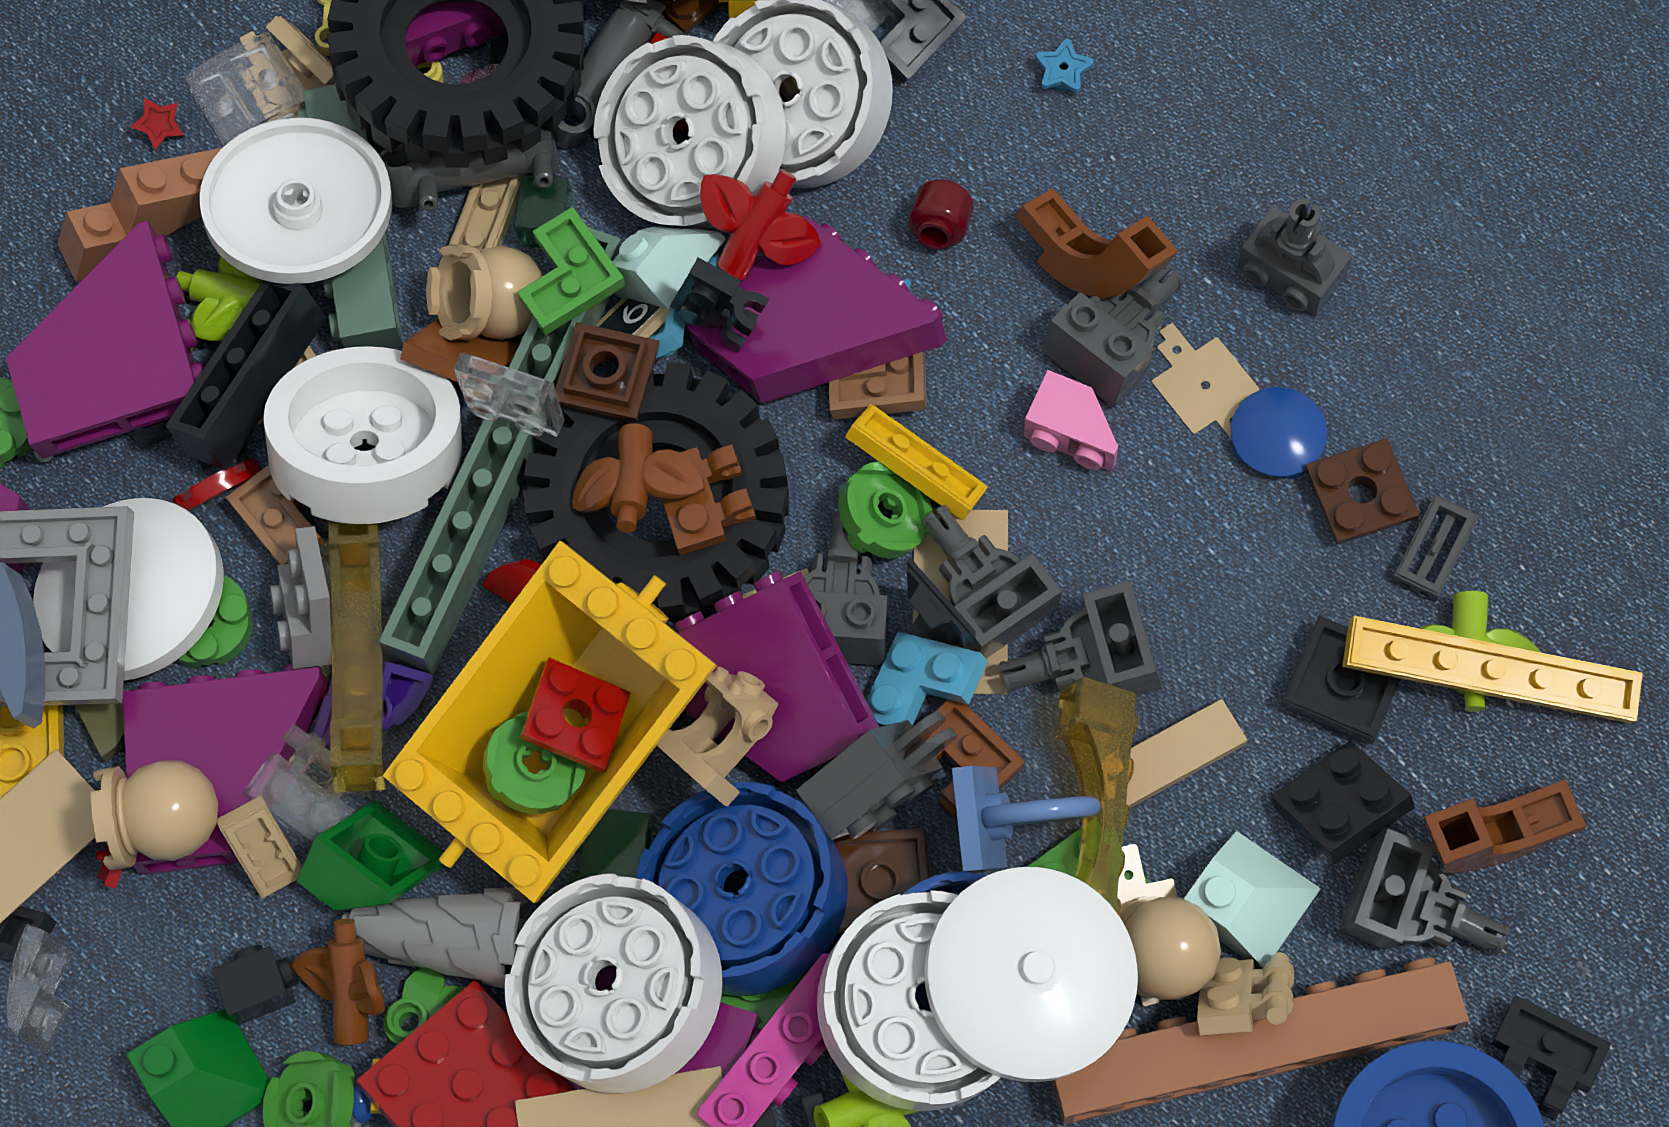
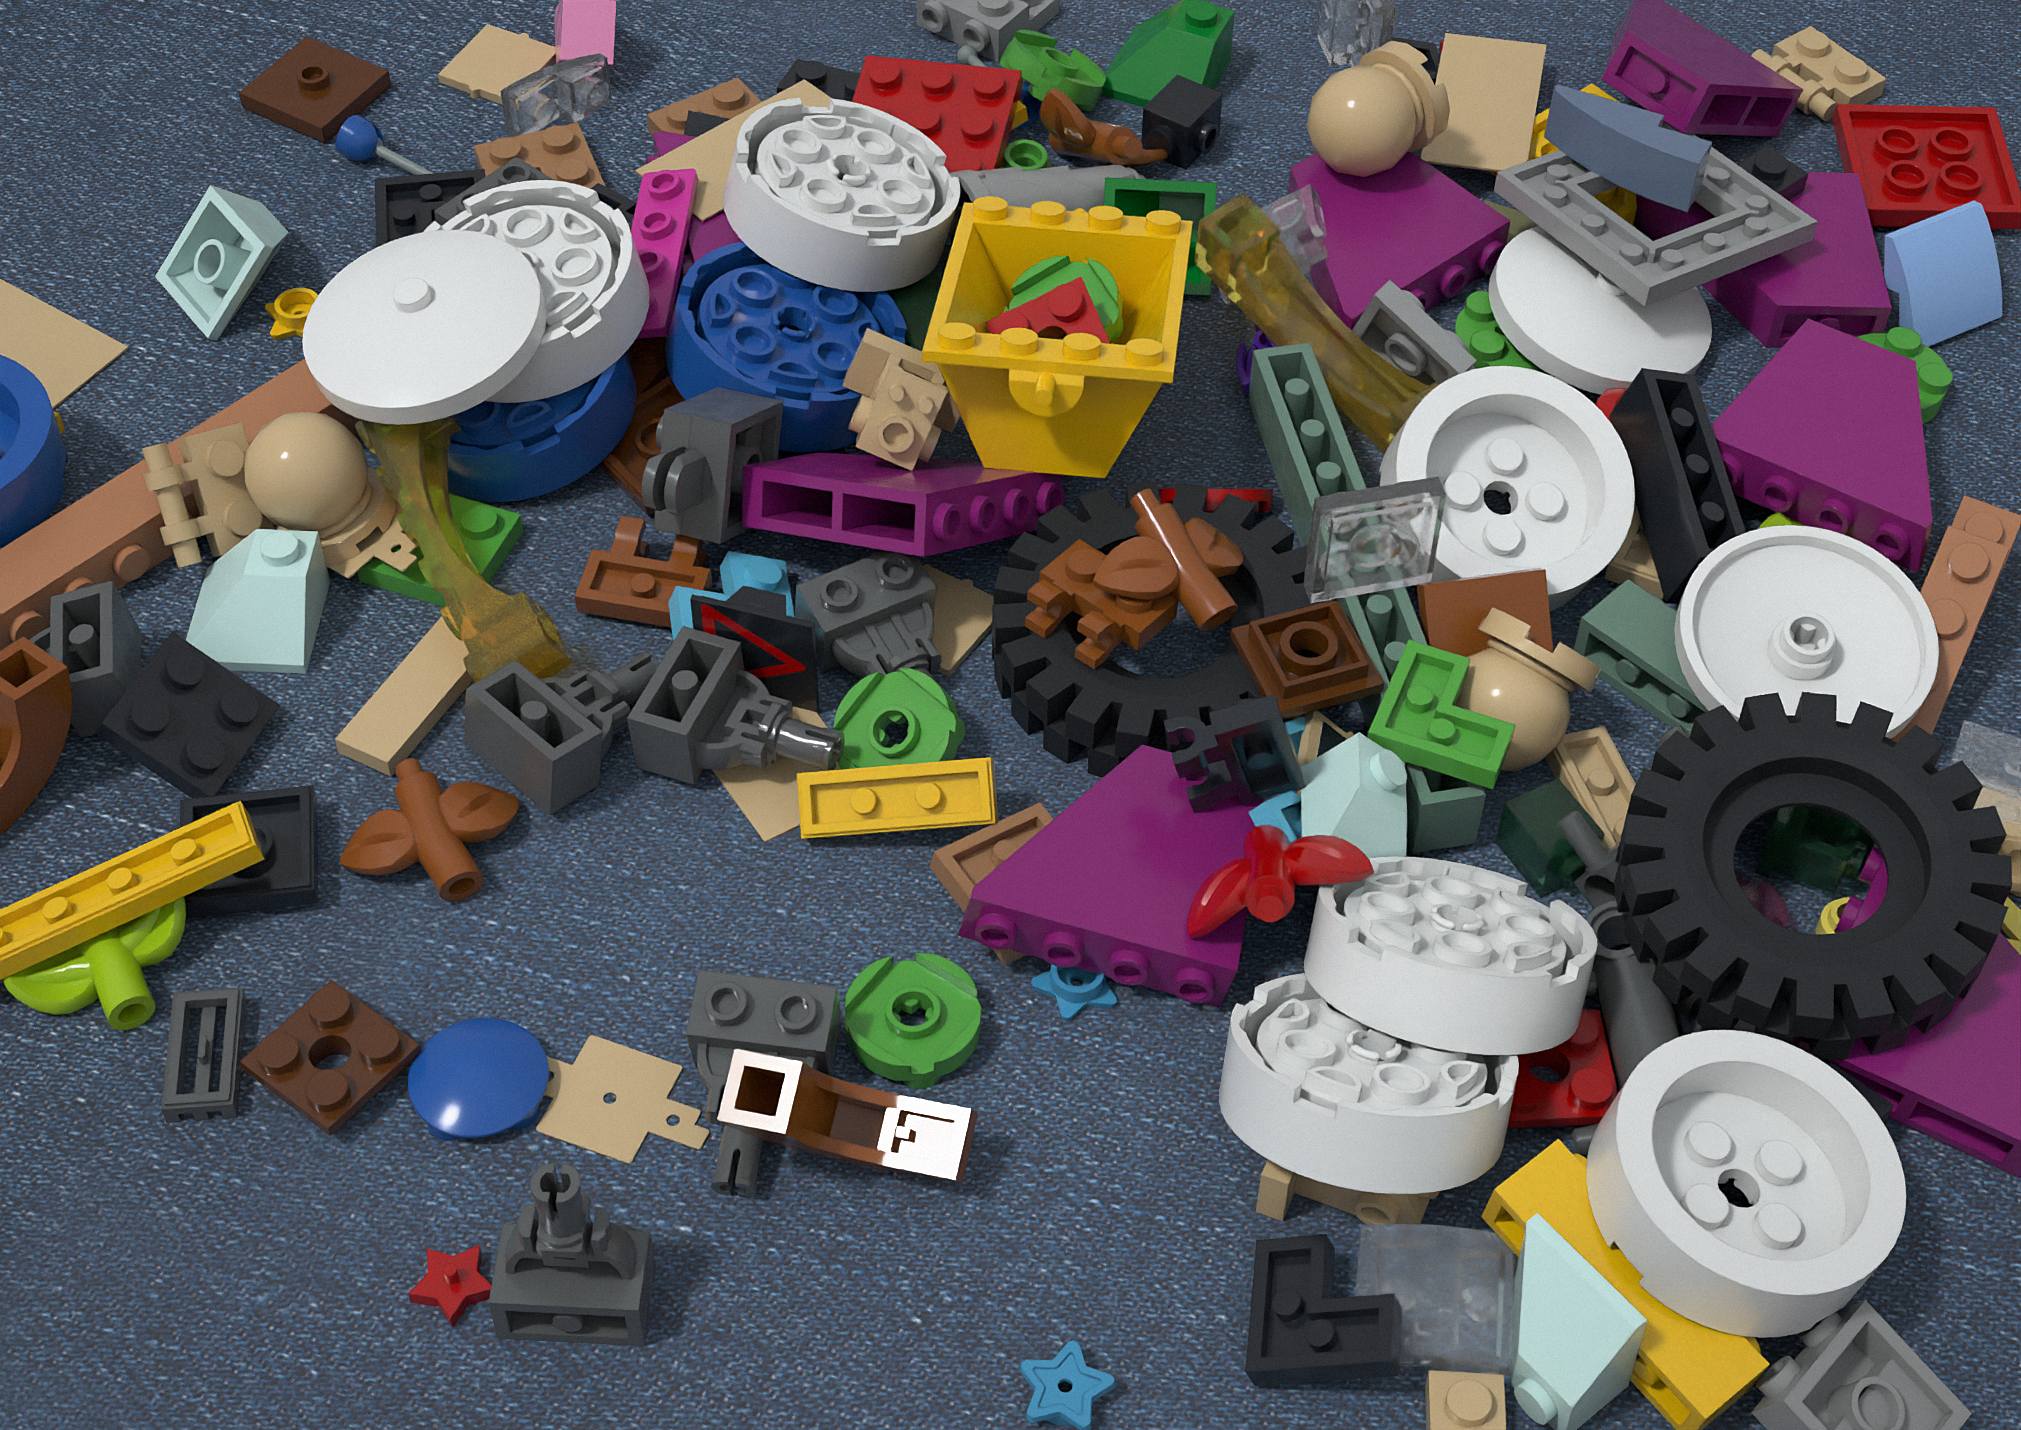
camera: 140 degrees right, 20 degrees down
tan plate [217,795,303,899] -> none
dark red head [908,179,974,250] -> none
medium blue tile [952,766,1101,872] -> none
bright pink slope [1024,370,1118,472] -> none
none -> dark orange plant [339,758,519,902]
none -> red piece [408,1245,492,1328]
none -> bright green plate [845,953,981,1089]

